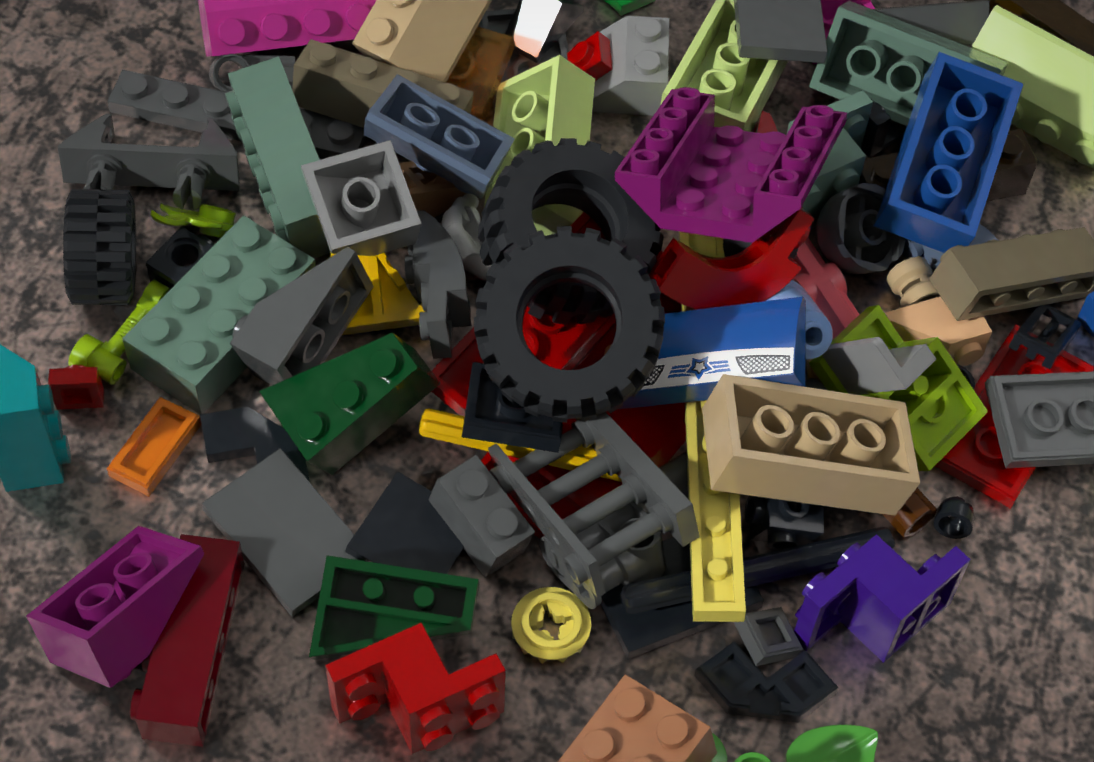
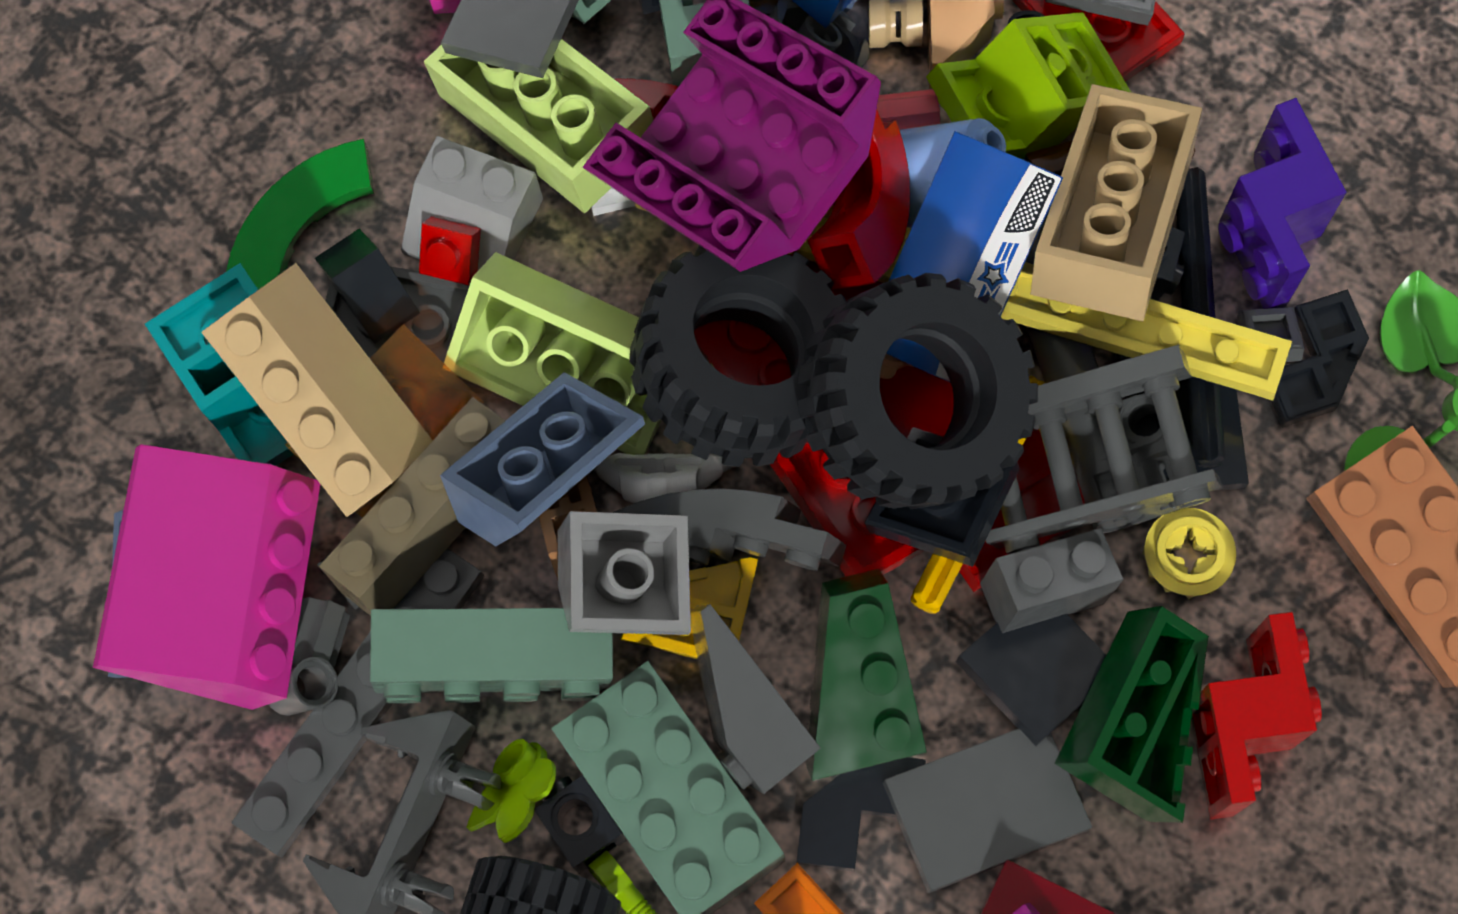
camera: 60 degrees left, 15 degrees up
light grey panel [822,337,936,395] -> none
black hinge [934,496,975,539] -> none

